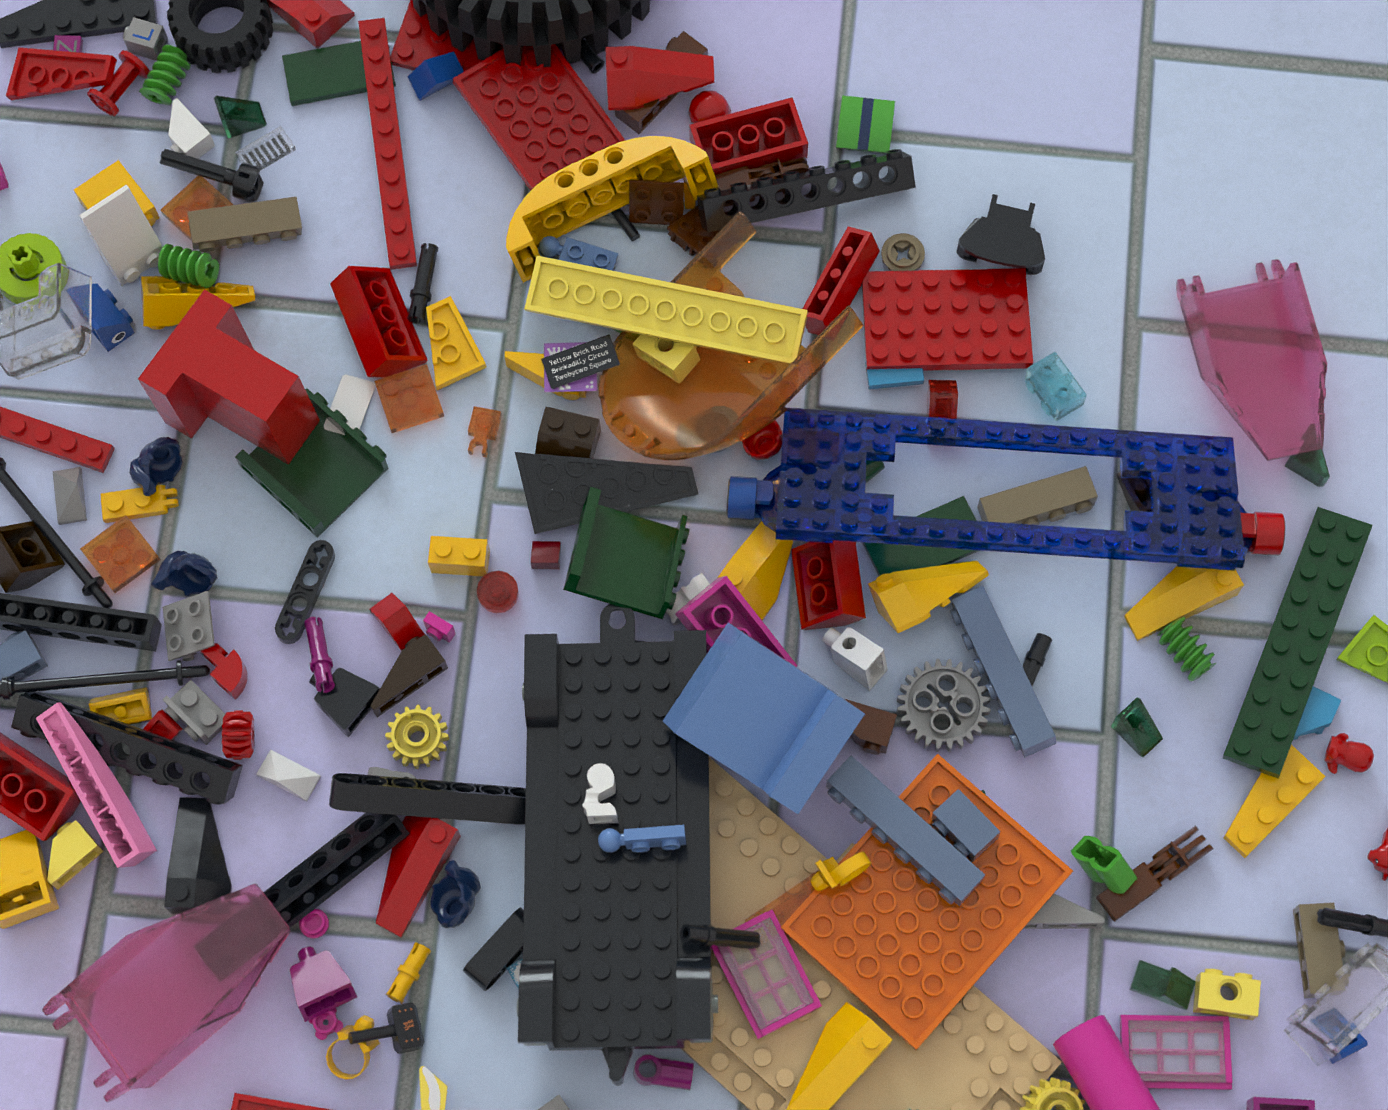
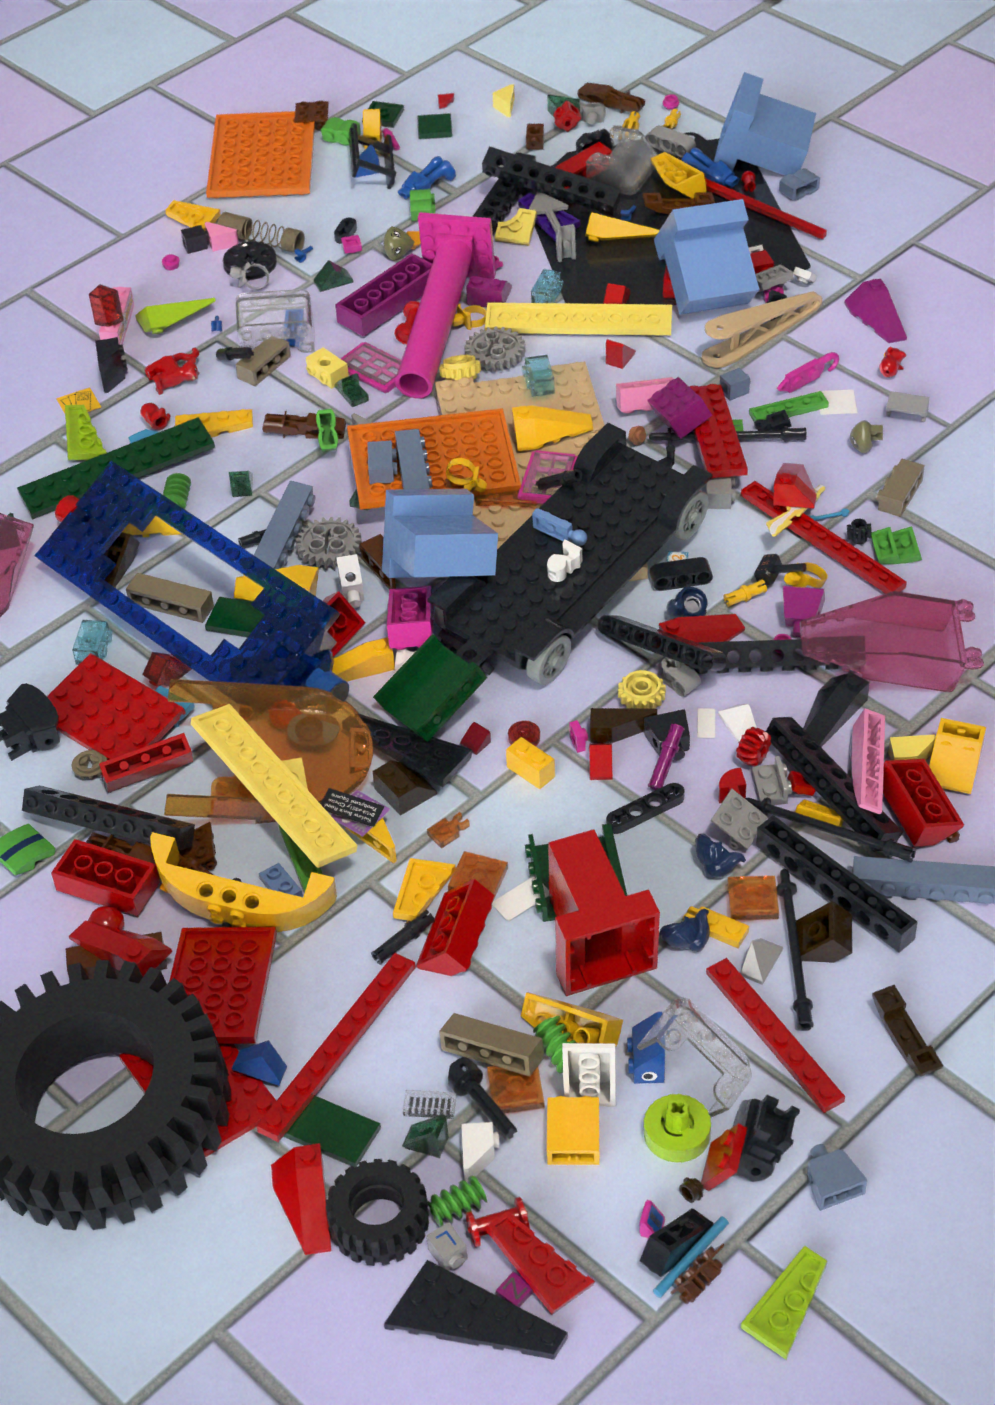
camera: 140 degrees left, 25 degrees down
none -> white sticker [697,708,715,738]

